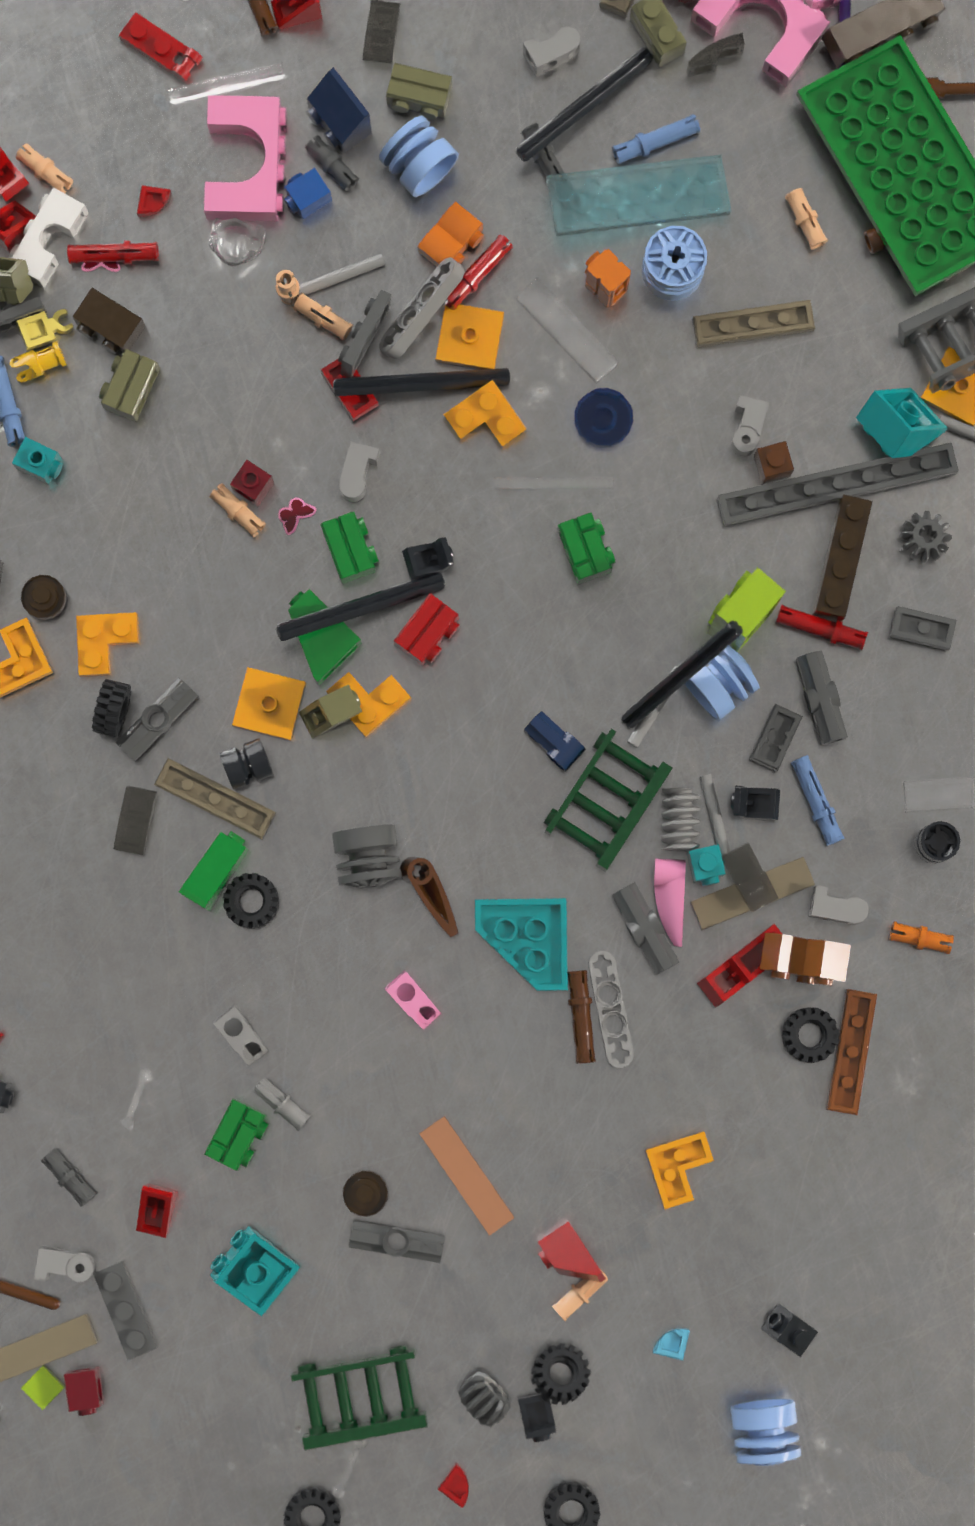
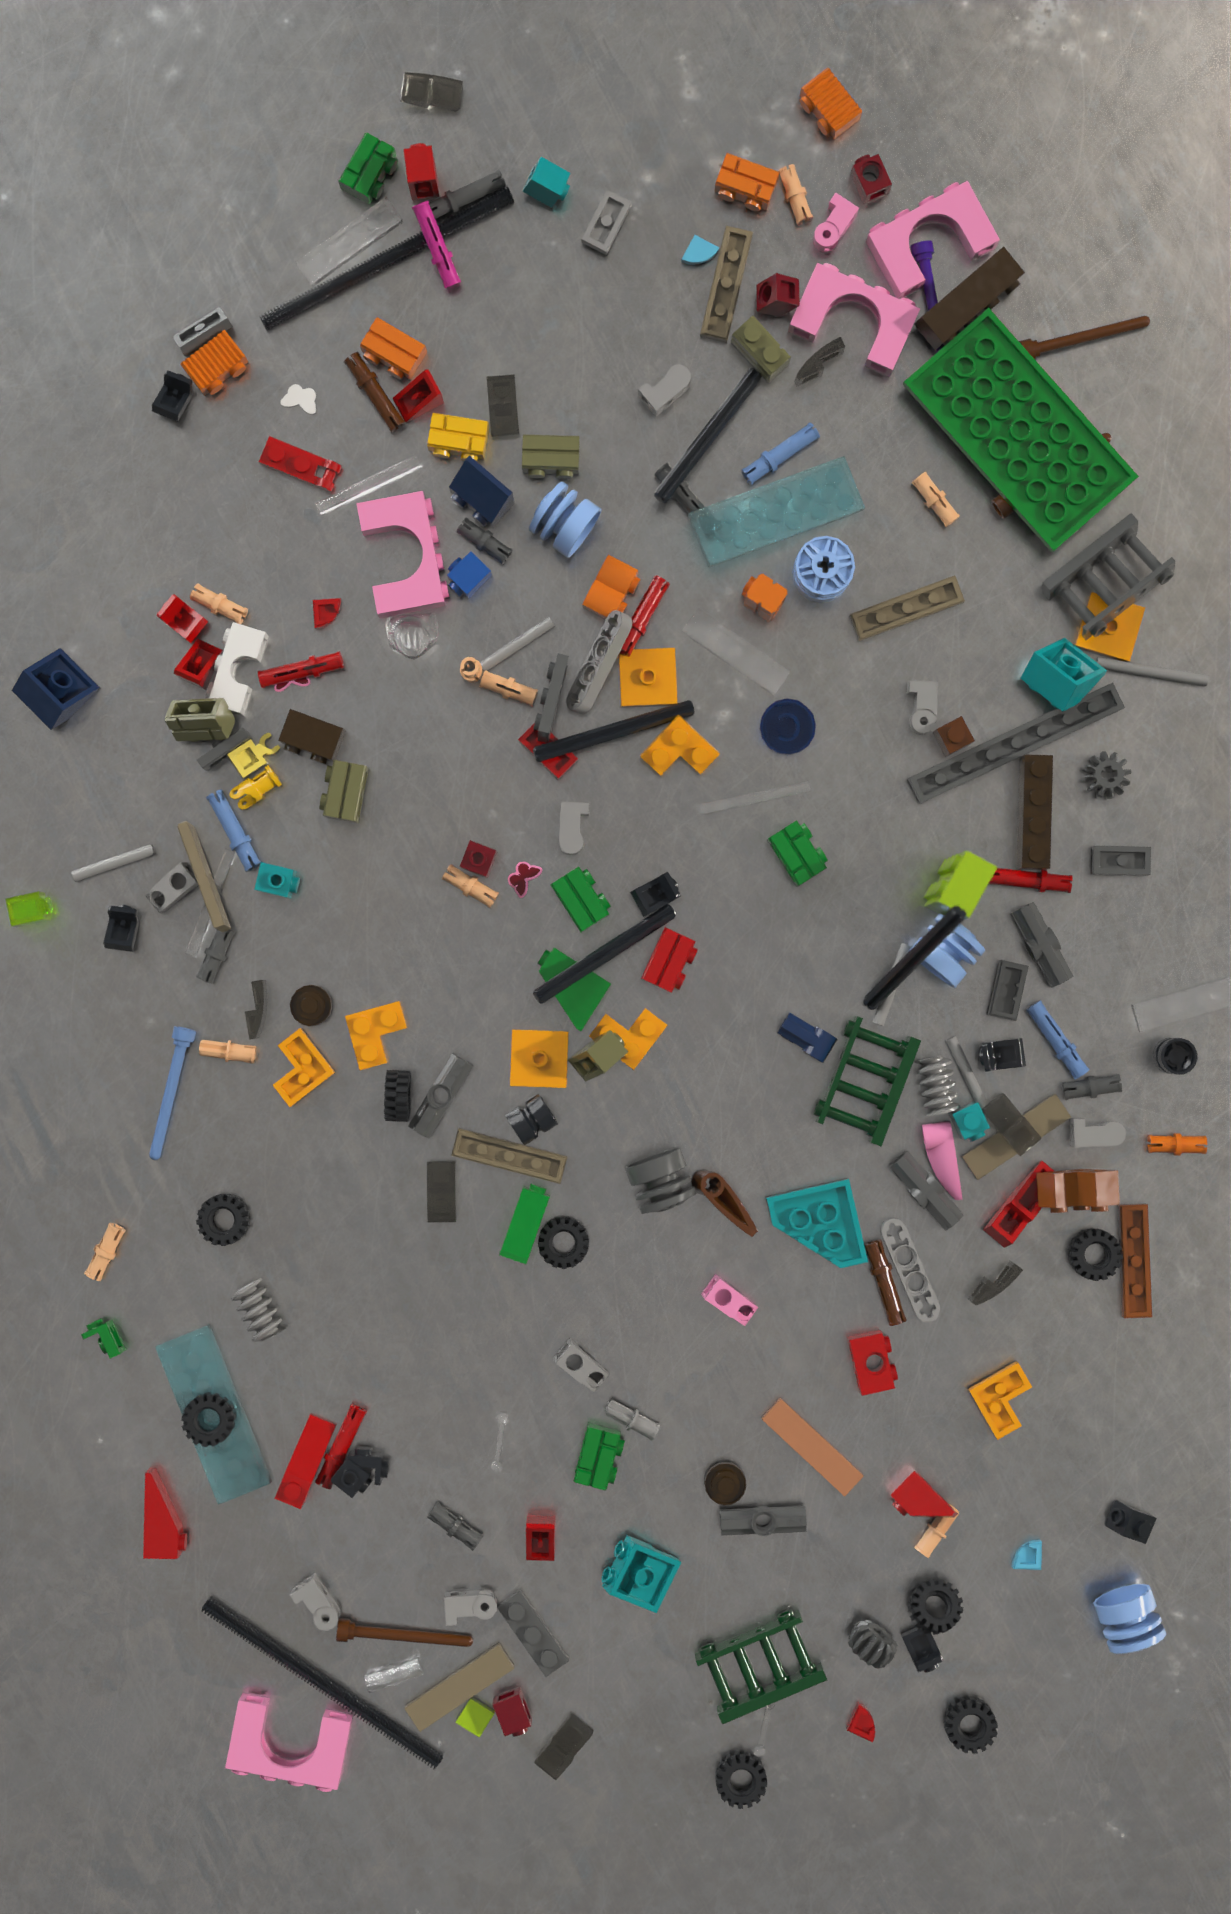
camera: 15 degrees left, 5 degrees up
none -> yellow brick [427,413,489,461]
none -> clear smoke slope [534,1713,594,1780]
none -> red brick [847,1329,898,1396]
none -> clear smoke slope [968,1261,1023,1305]
none -> dark grey pin [1062,1074,1122,1100]

